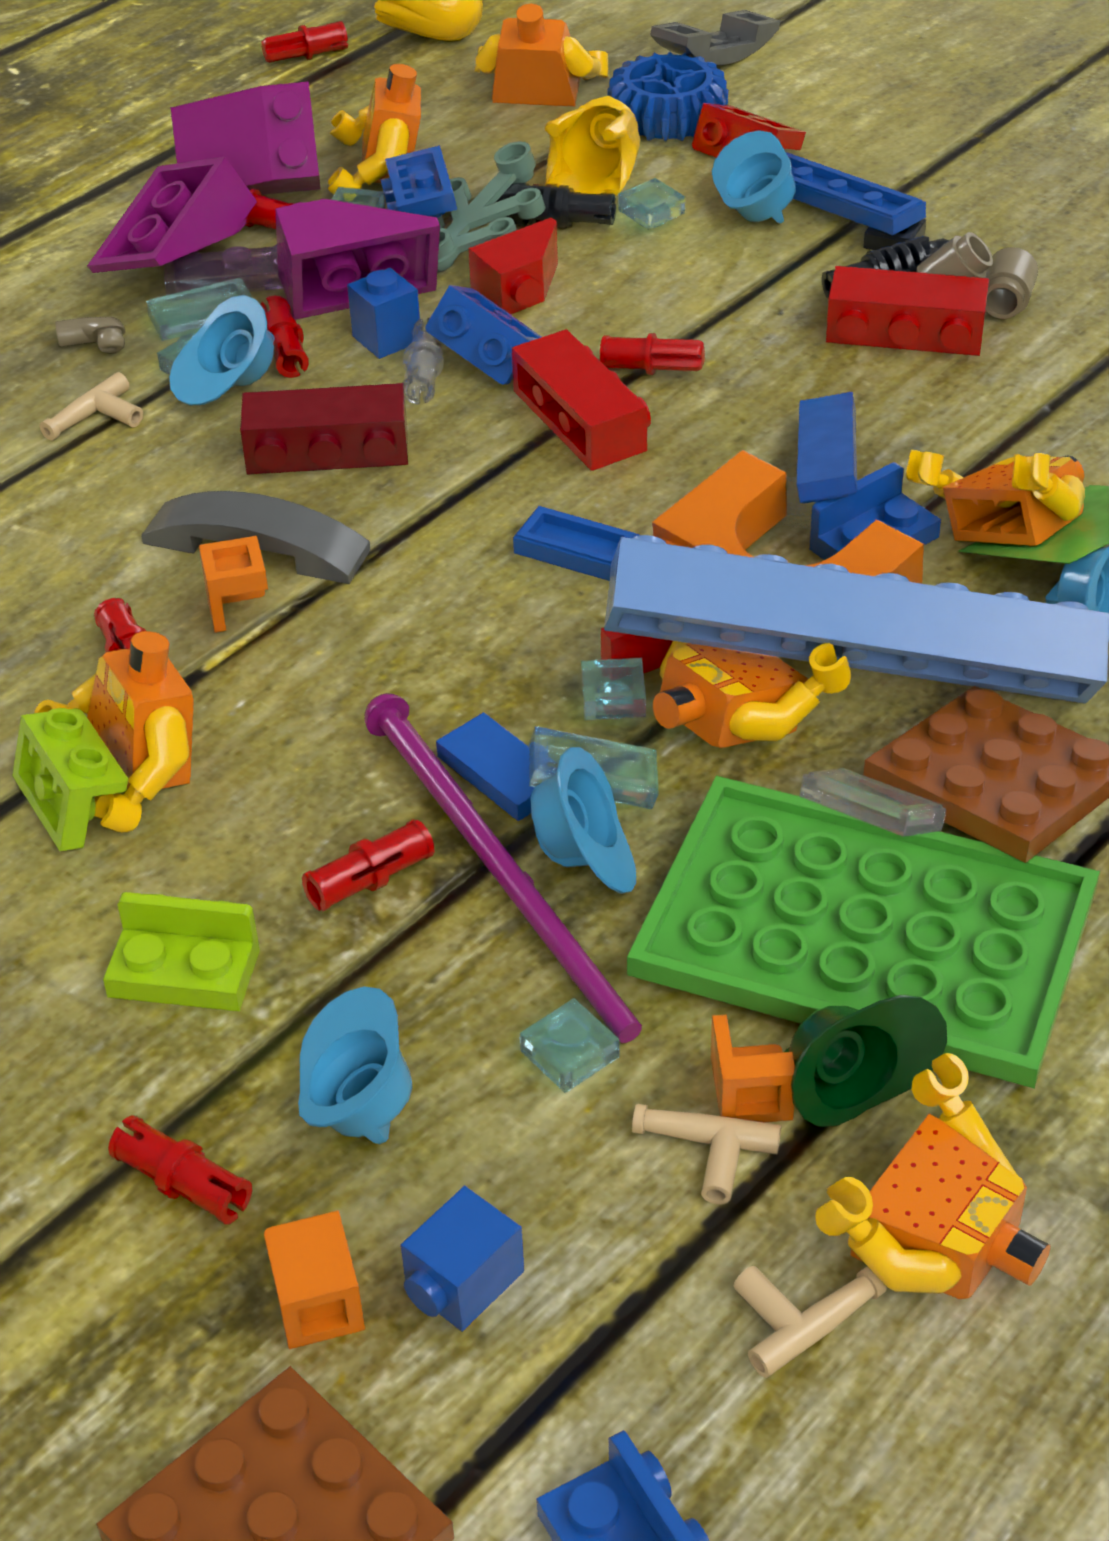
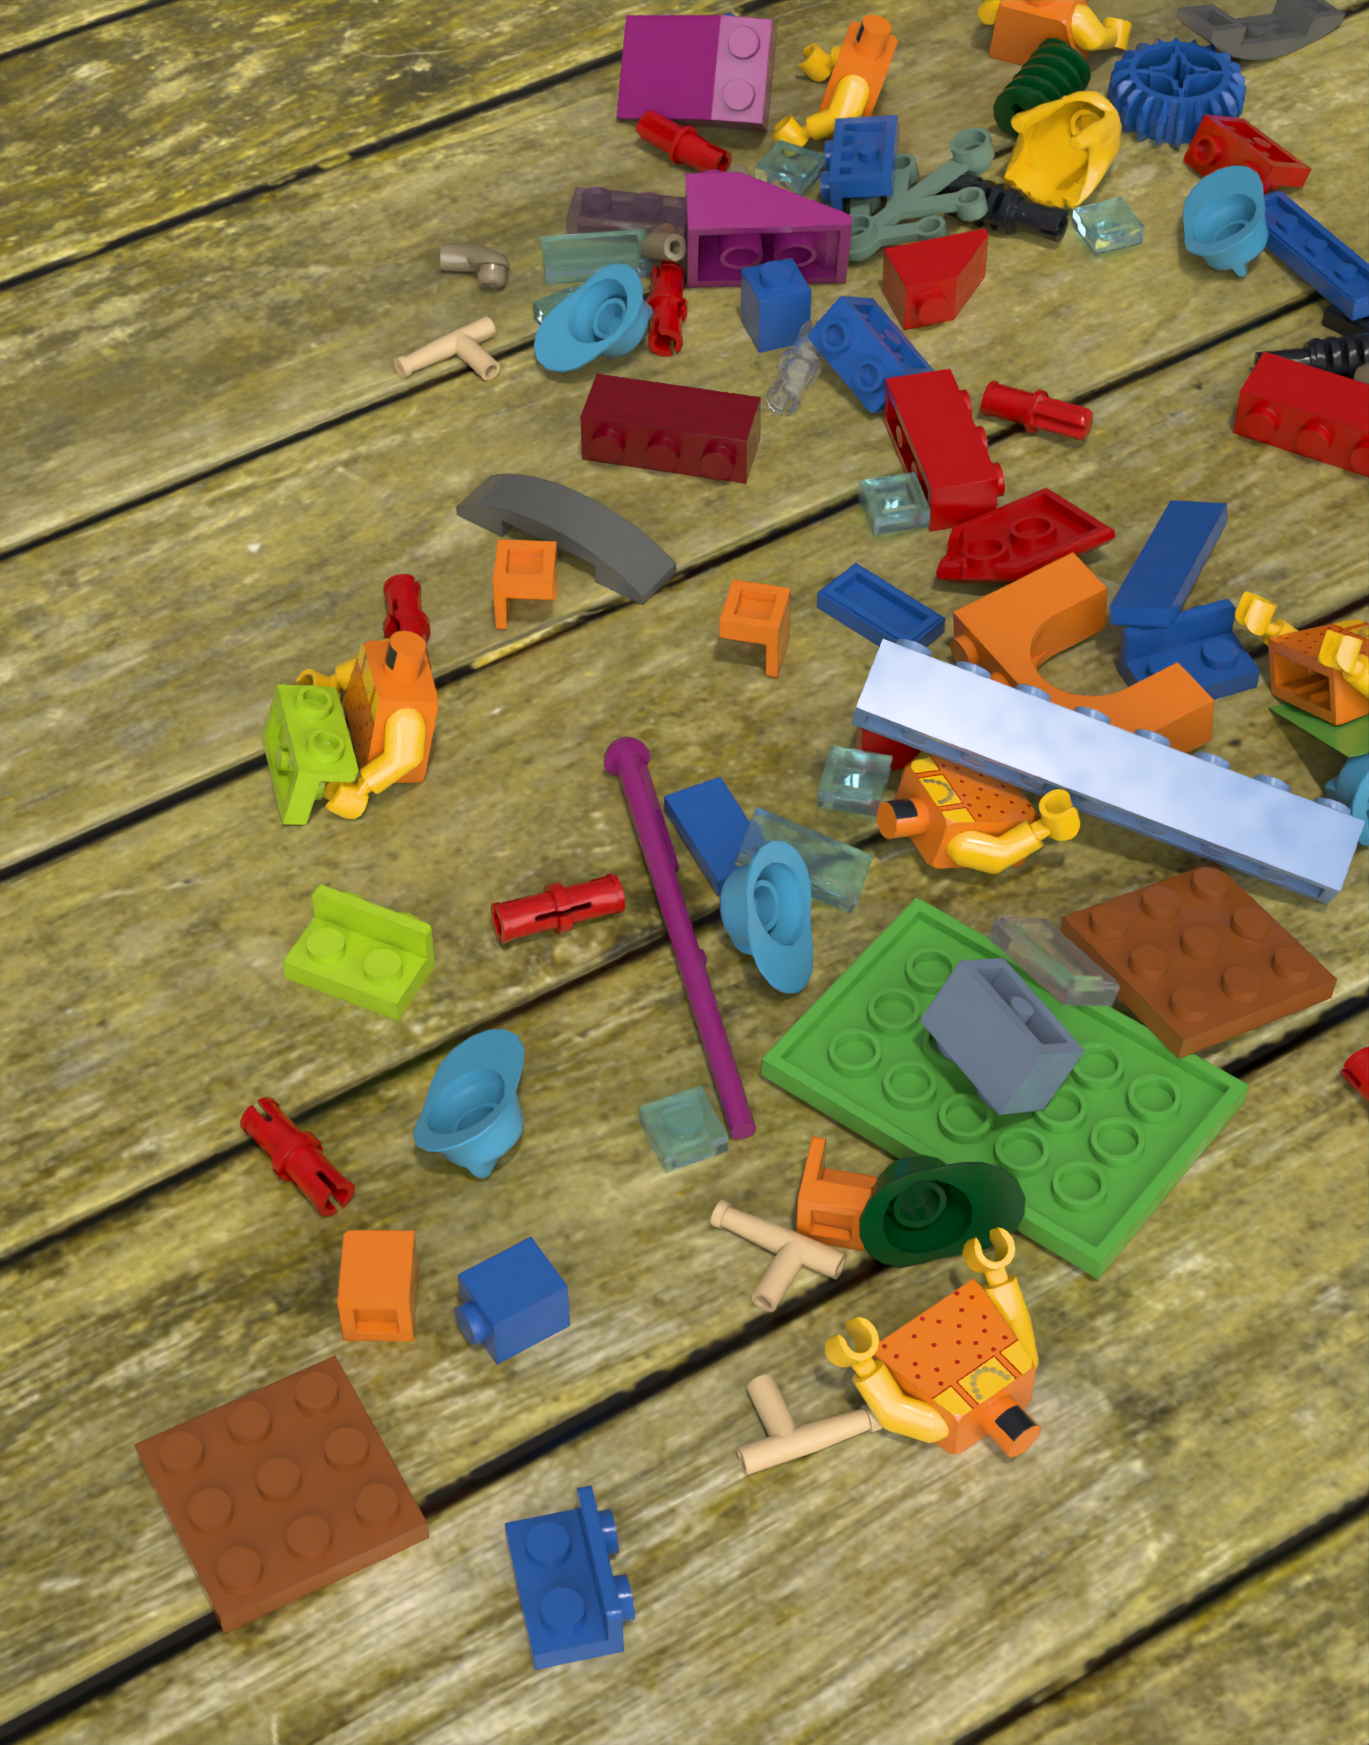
camera: 15 degrees right, 5 degrees up
magenta slope [87,157,257,273] -> none
none -> dark tan arm [640,223,687,261]
none -> orange panel [719,579,791,678]
none -> clear light blue plate [859,472,930,536]
none -> sand blue brick [920,958,1085,1115]
none -> red tile [936,488,1115,583]
none -> dark green piece [993,38,1091,137]

